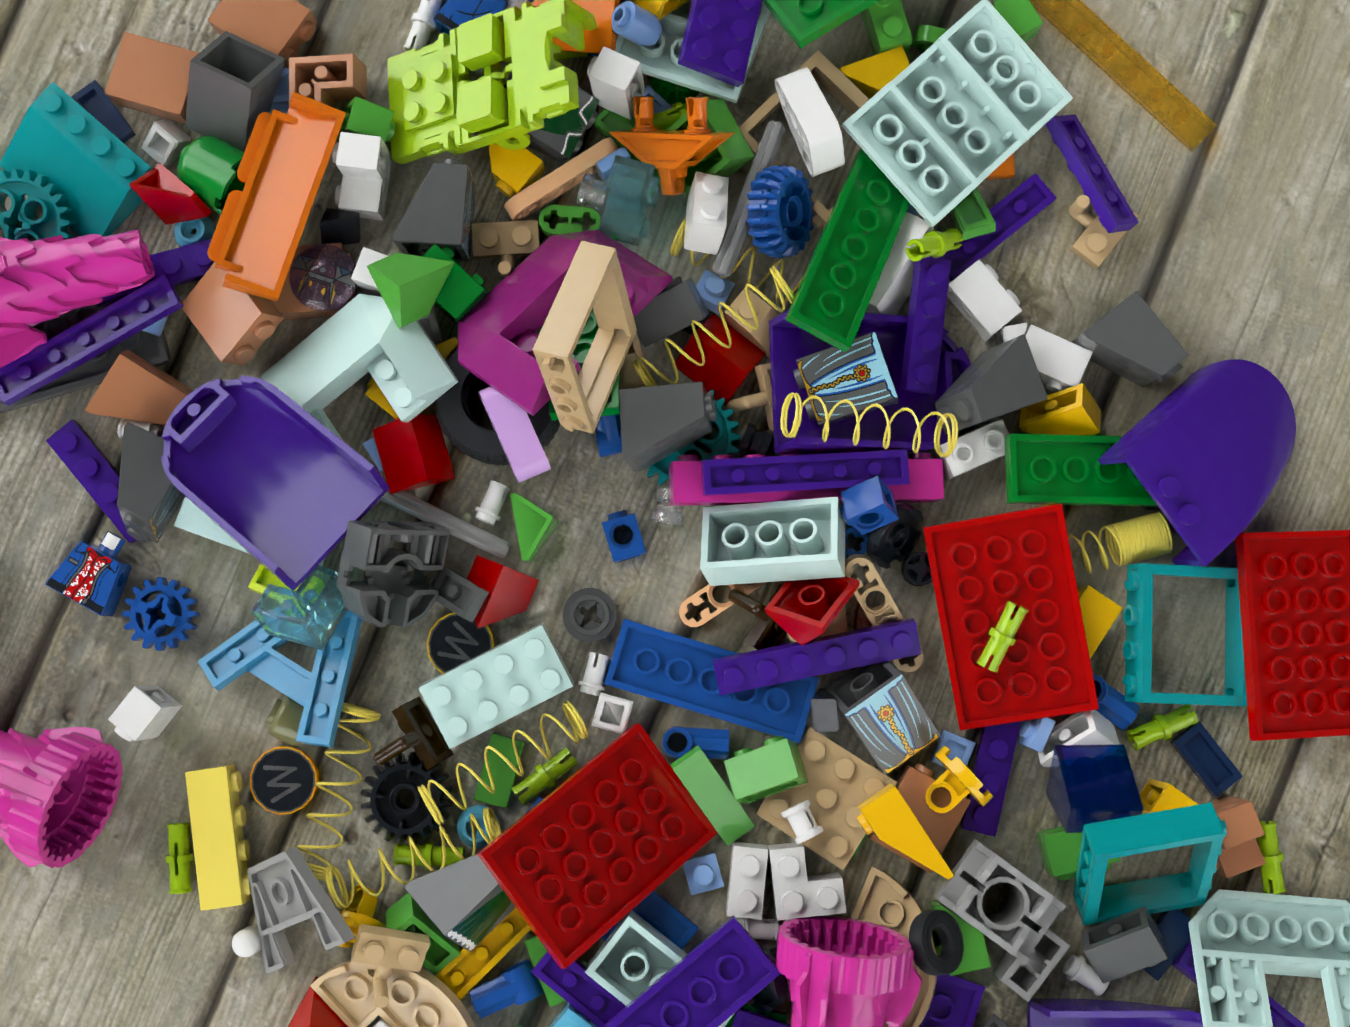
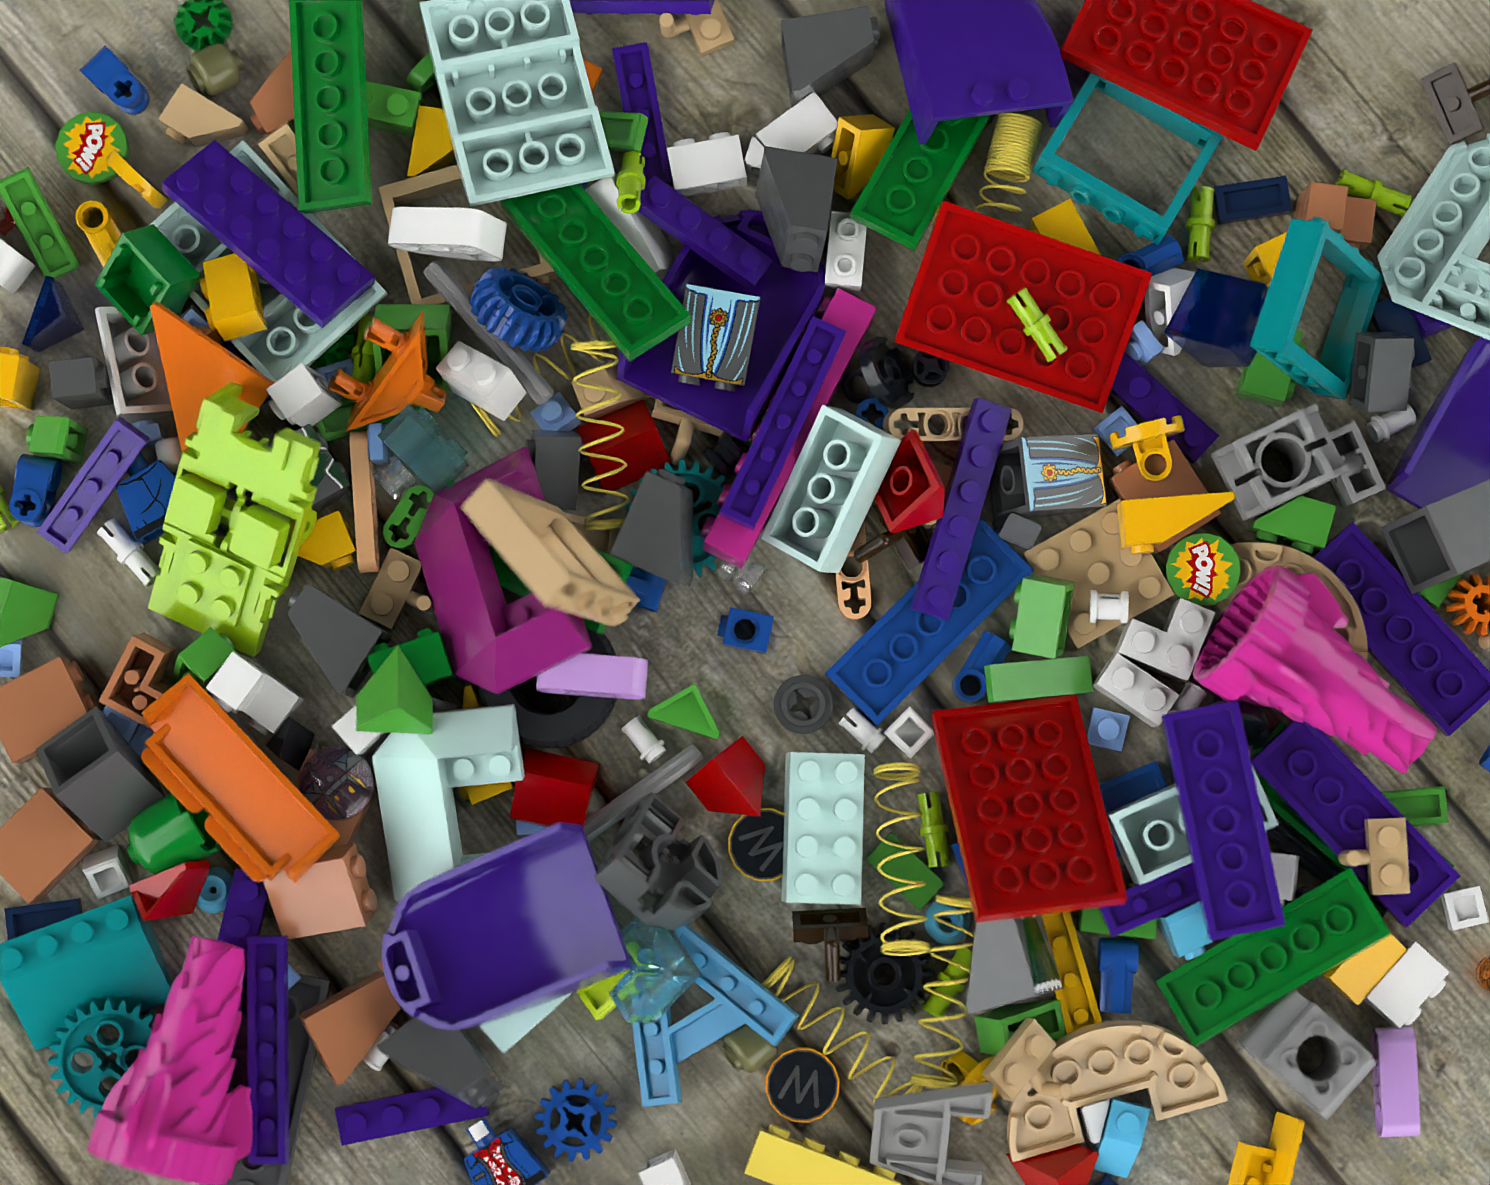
camera: 60 degrees left, 0 degrees up
dark grey plate [430,566,489,623] -> none
medium blue brick [611,1,662,46] -> none
light yellow piece [780,392,959,457] -> none
blue brick [840,475,899,535] -> none
black tyre [909,909,964,976] -> none
none -> tile [1166,532,1241,606]

